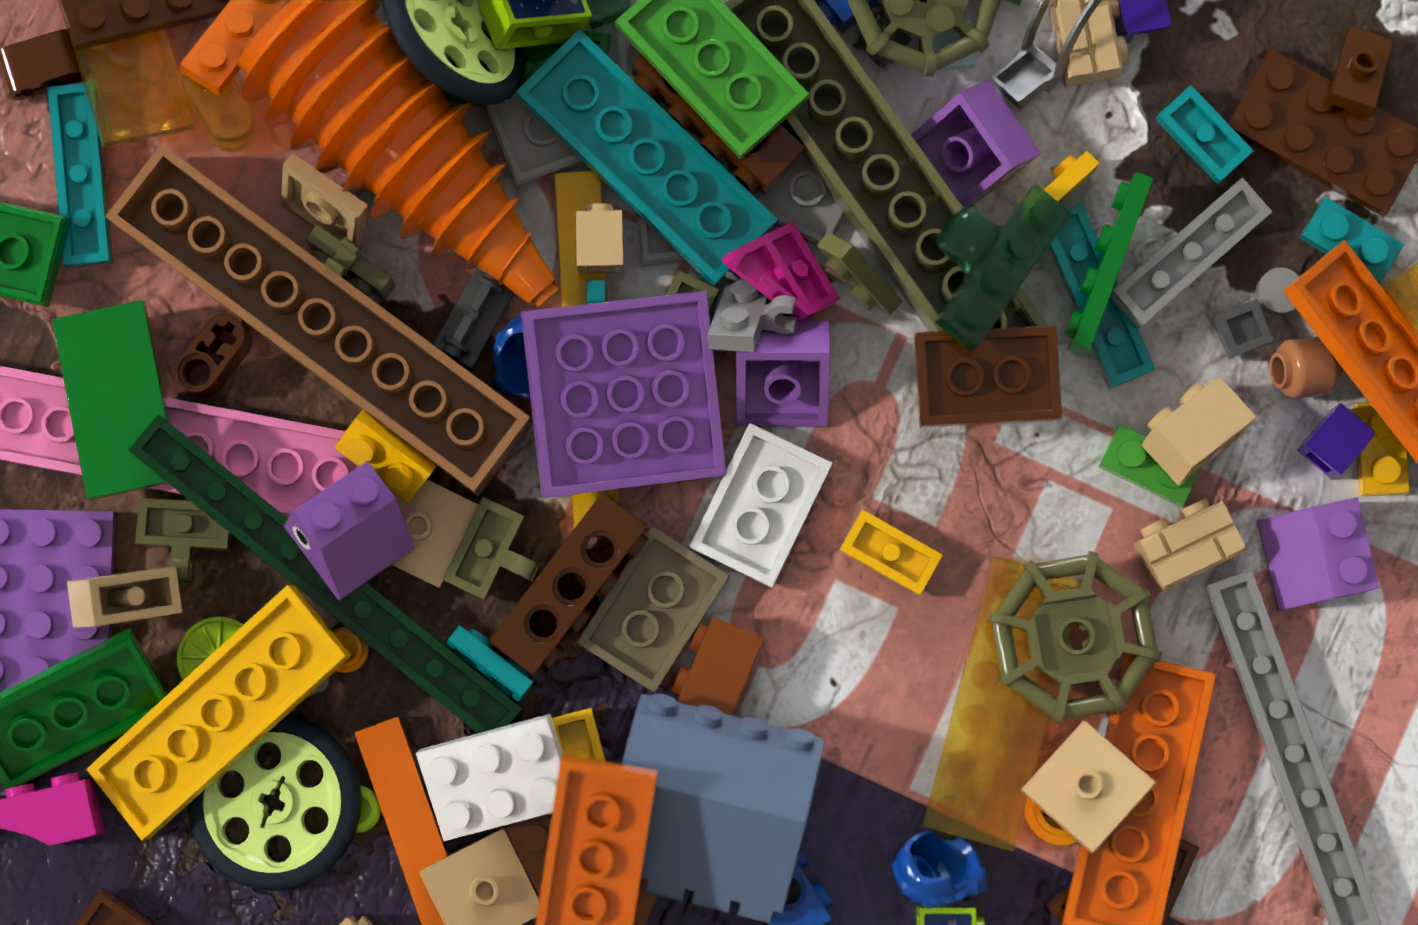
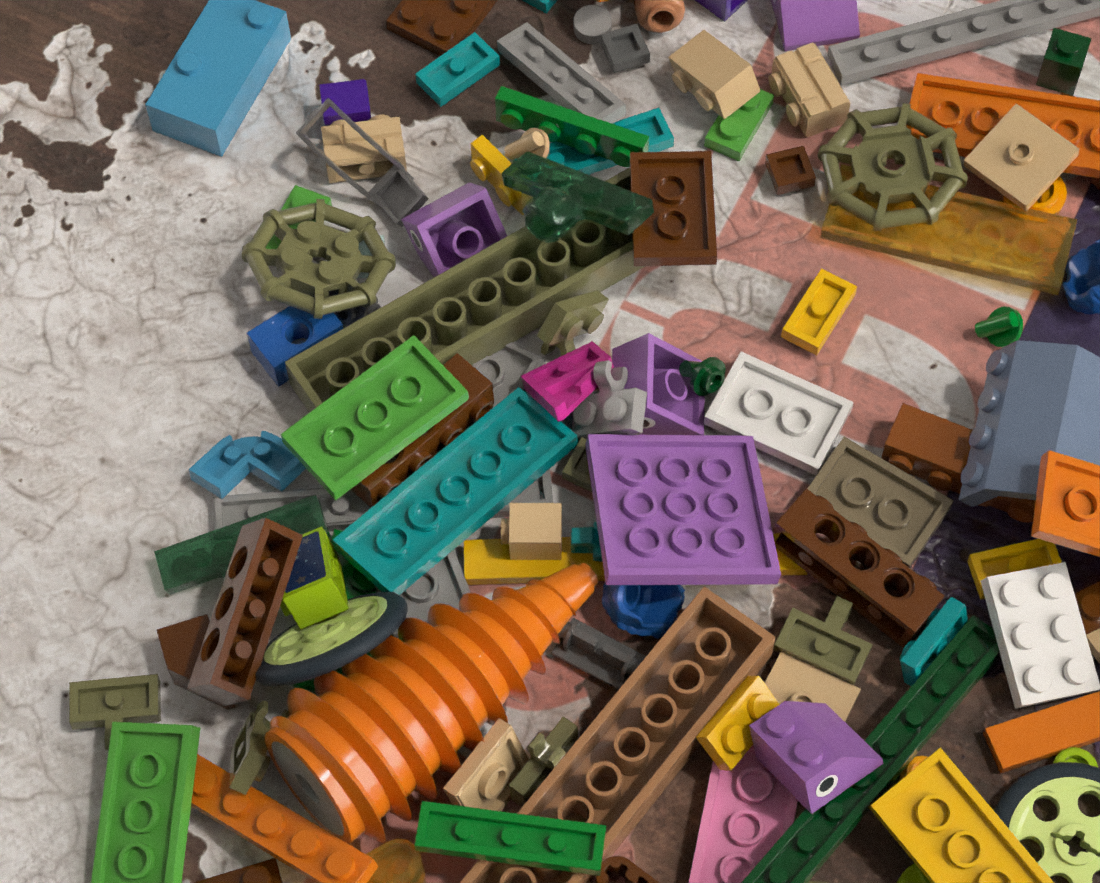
camera: 90 degrees left, 20 degrees down
none -> green plate [414,801,606,876]
none -> tan plate [504,128,550,168]
none -> dark green plate [679,357,726,396]
none -> reddish brown plate [765,146,816,195]
none -> green plate [975,306,1023,348]
none -> dark green brick [1036,28,1092,96]

